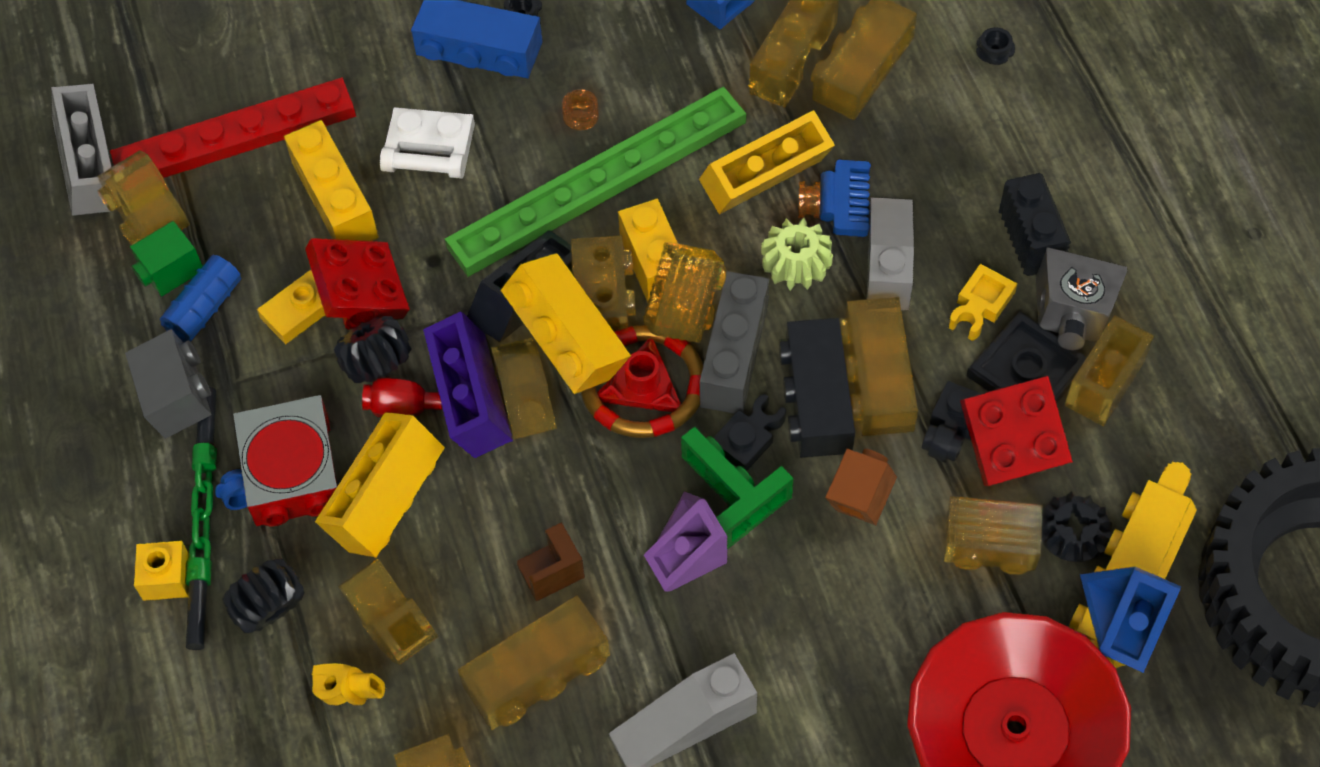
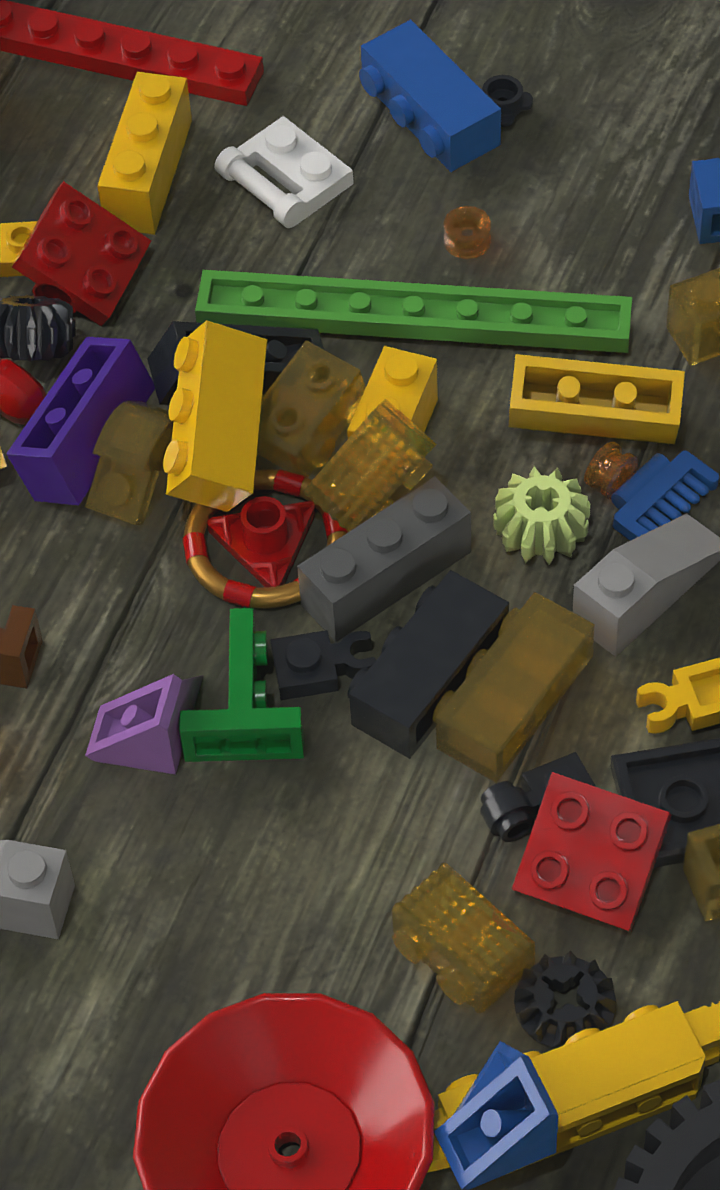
camera: 40 degrees right, 5 degrees down
dark orange brick [825,449,897,526] -> none

